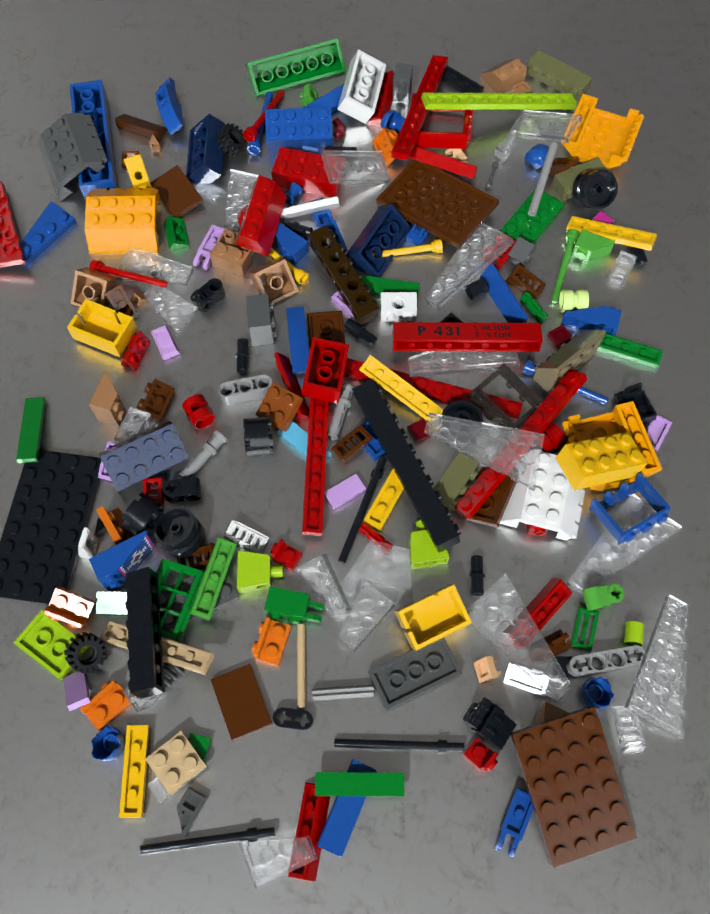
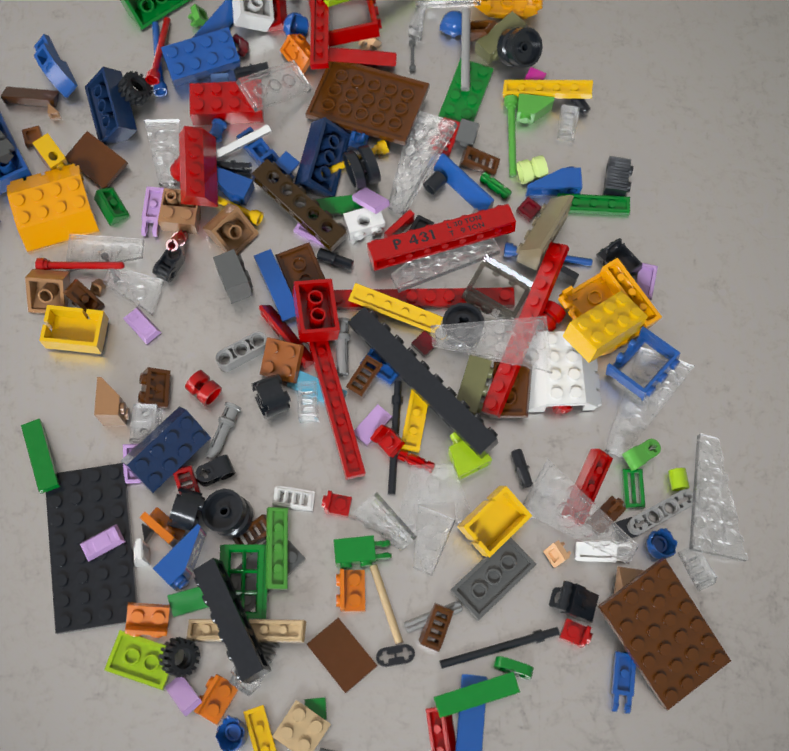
camera: 20 degrees left, 5 degrees up
red hinge [120,330,150,371] -> none
black axle [235,338,250,374] -> none
lime torso [237,551,283,594] -> none
none -> lavender tile [80,524,125,562]
none -> red pin [166,230,188,251]
none -> blue tile [275,151,300,175]
none -> clear slope [297,381,319,423]
none -> black wheel [342,144,381,191]
none -> lavender tile [352,187,390,214]
none -> red bracket [370,424,405,458]
none -> red tile [384,210,415,238]
none -> reddish brown slope [419,603,454,652]
none -> green beam [493,656,534,679]
none -> black tile [558,266,579,287]
none -> black brick [603,156,634,196]

